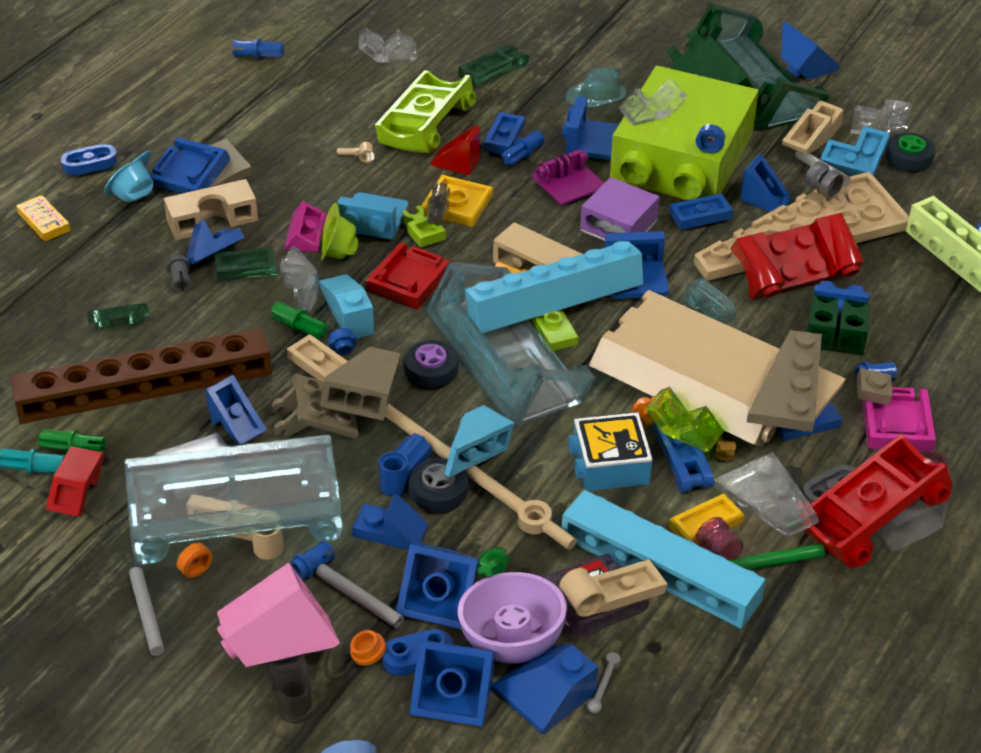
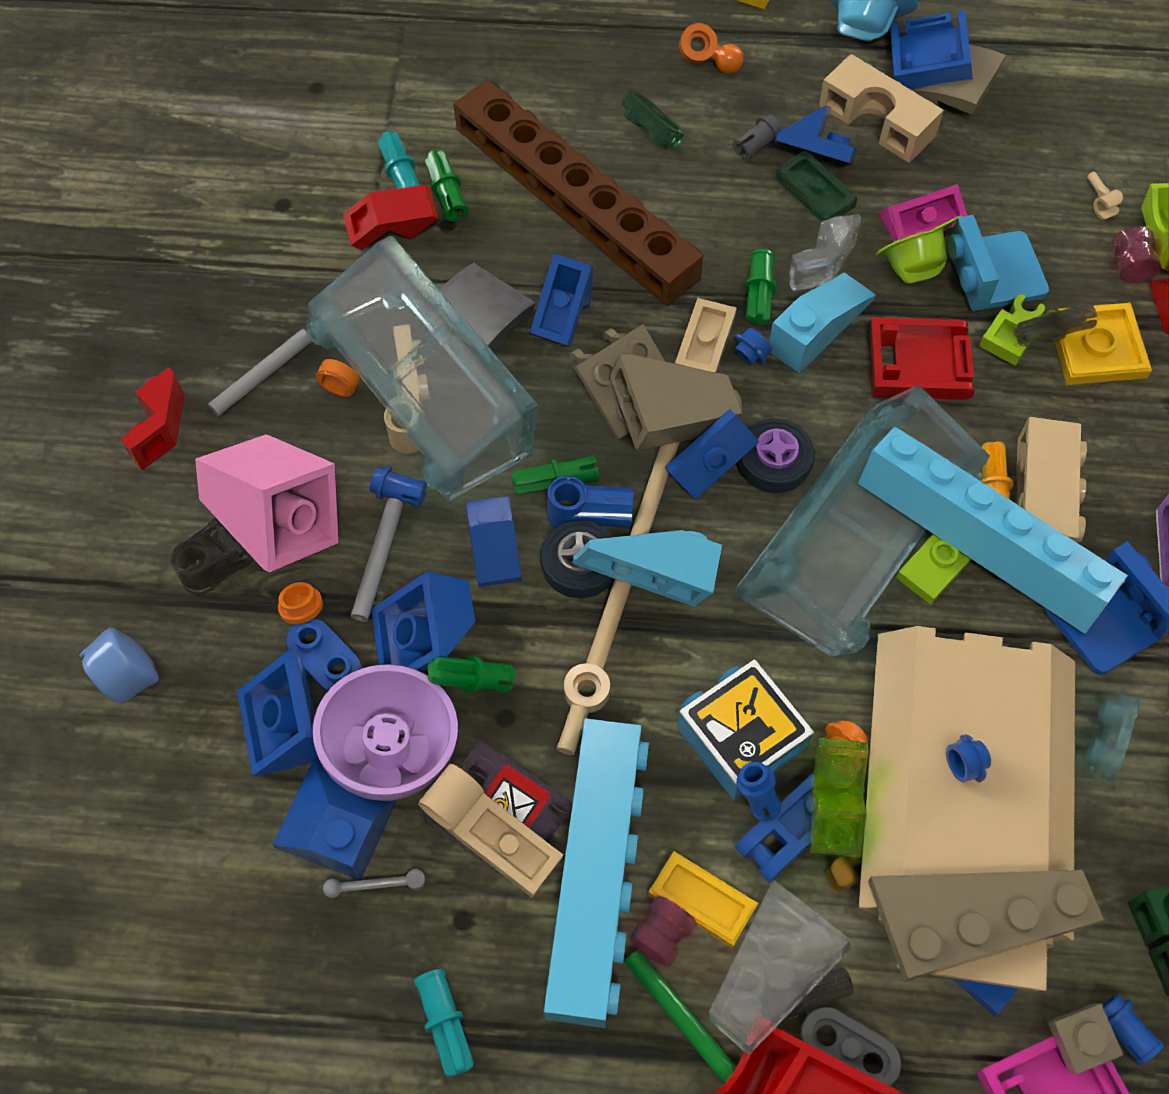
camera: 65 degrees right, 20 degrees up
none -> red slope [120,368,185,471]
none -> teal axle [414,969,474,1077]
none -> green axle [512,455,599,496]
none -> blue plate [666,409,760,499]
none -> orange plate [679,23,744,74]
none -> blue pin [736,762,781,821]
none -> blue plate [946,734,991,783]
none -> clear pink wheel [1112,226,1161,283]

